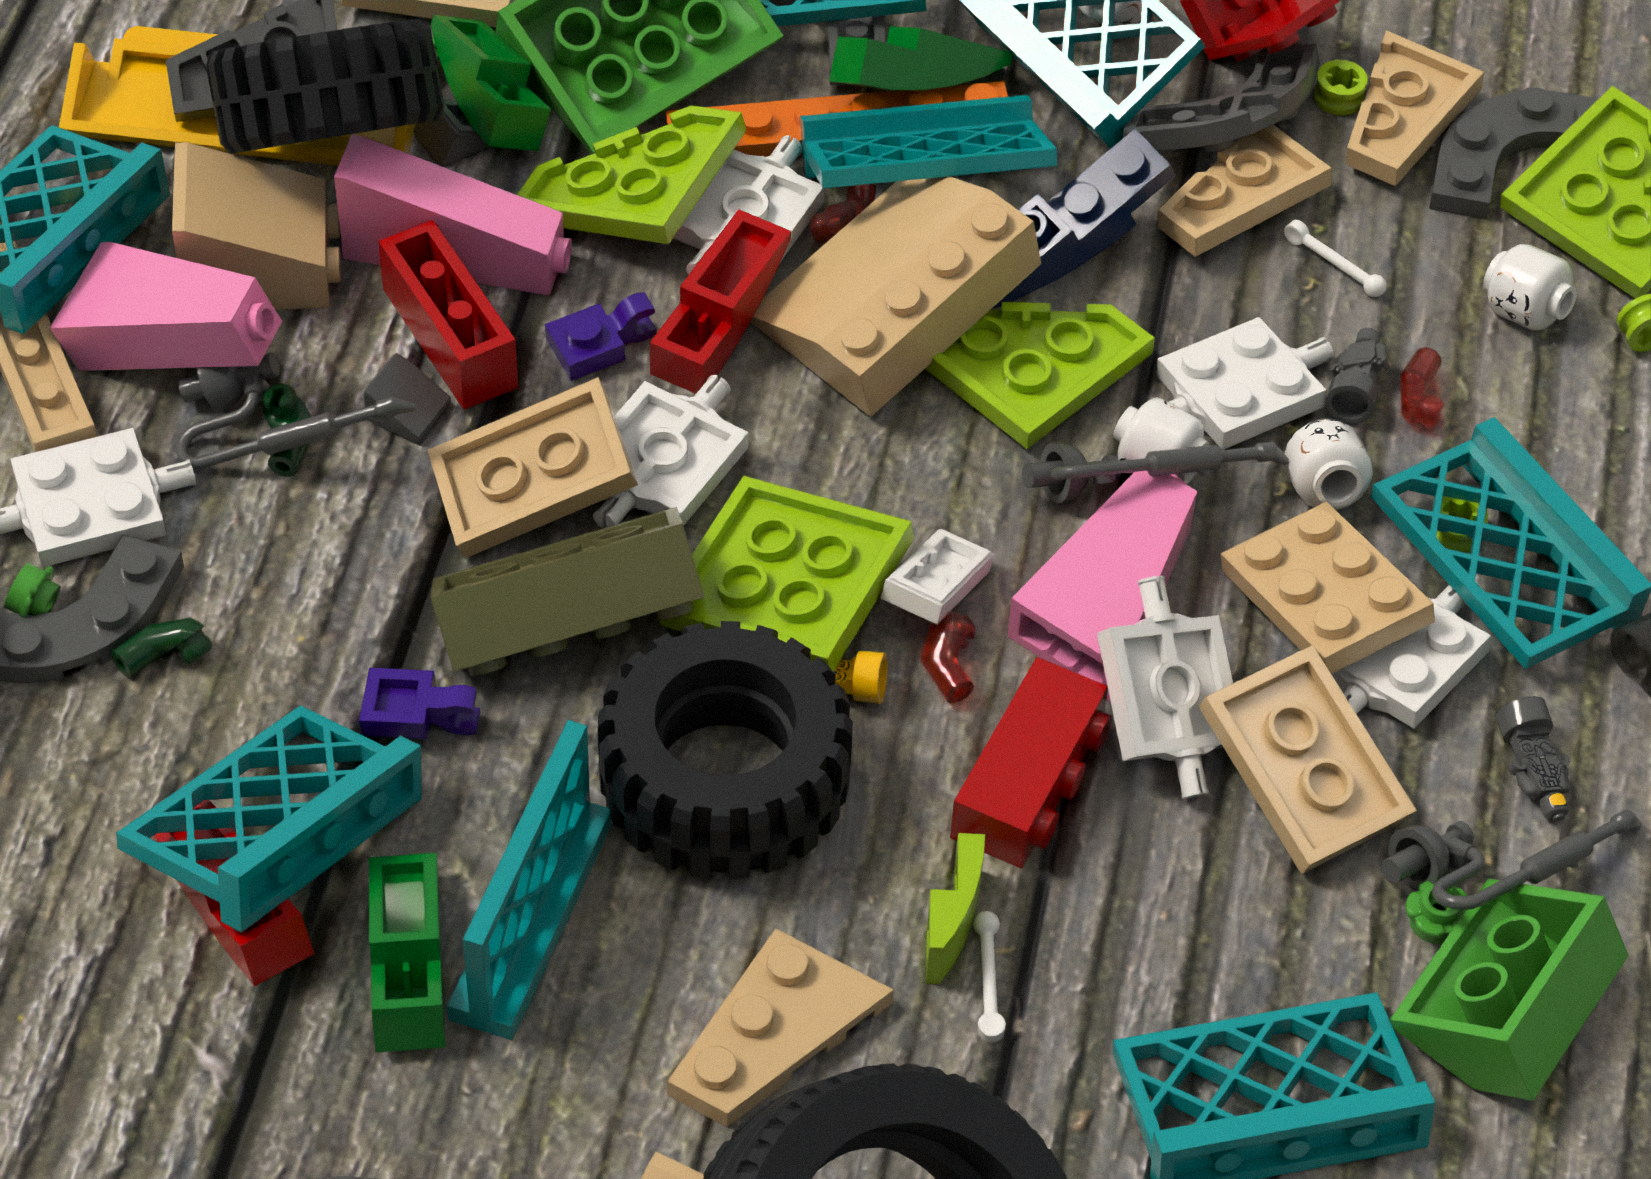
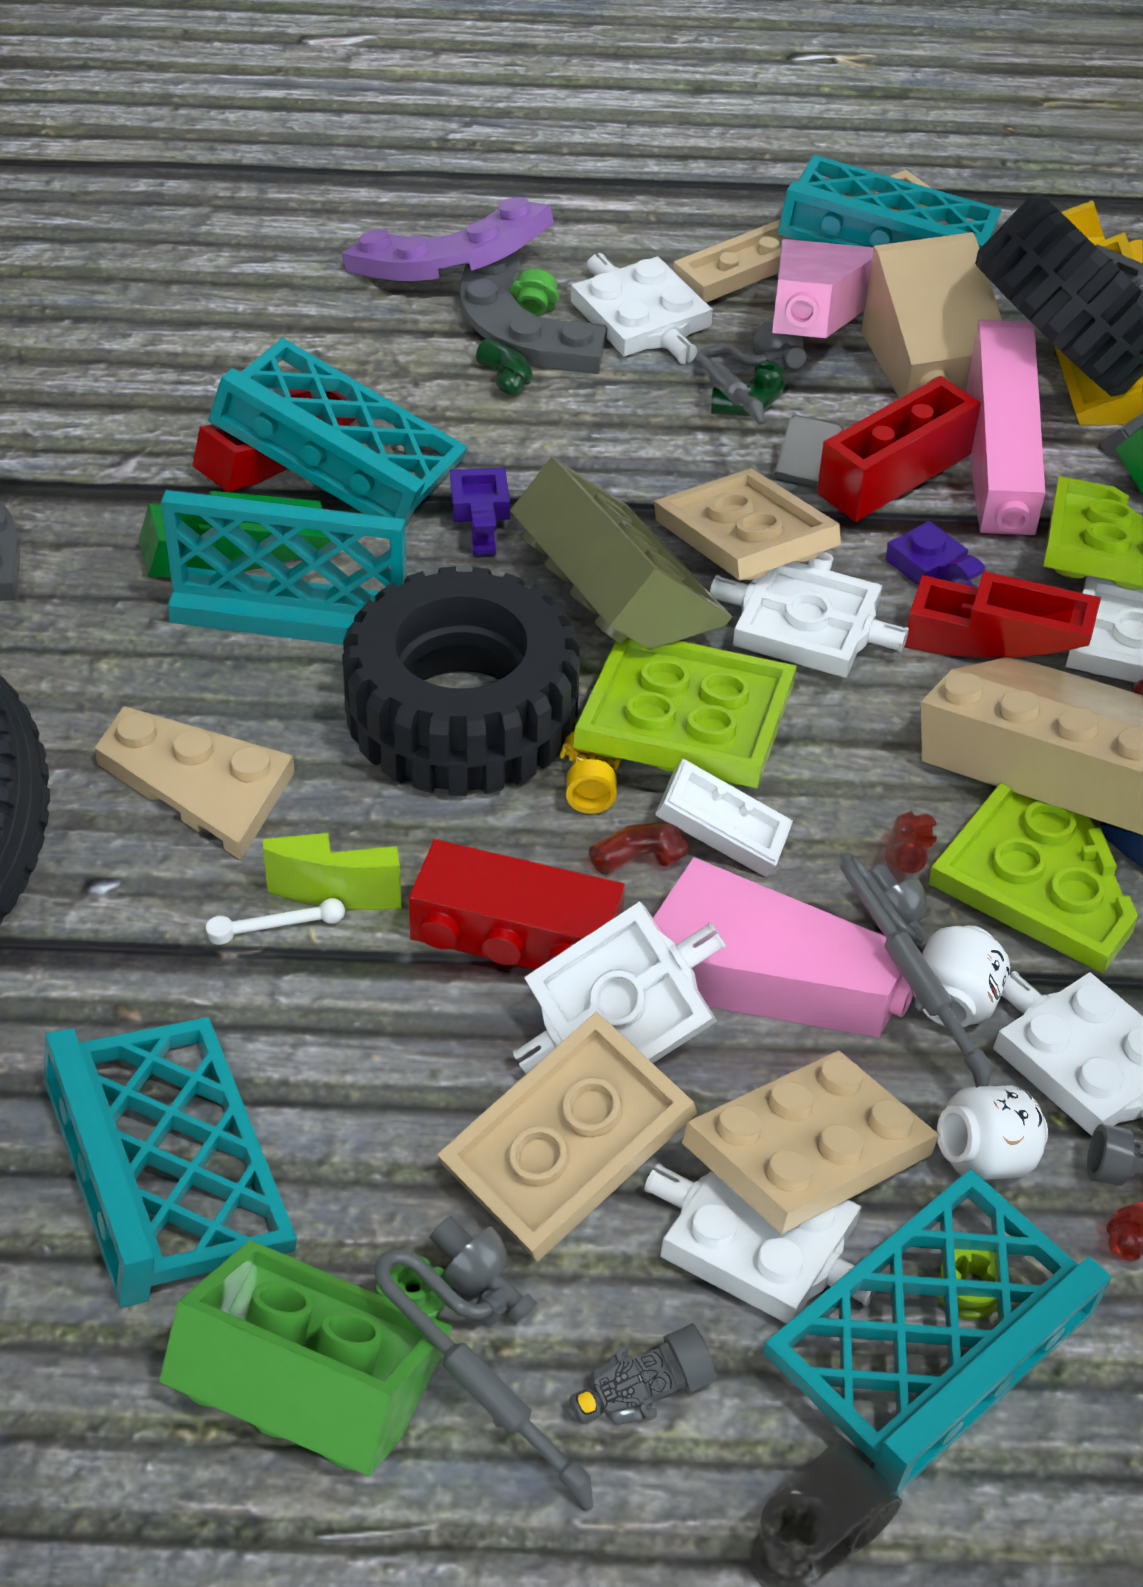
camera: 80 degrees right, 5 degrees down
none -> clear red arm [885,811,937,873]

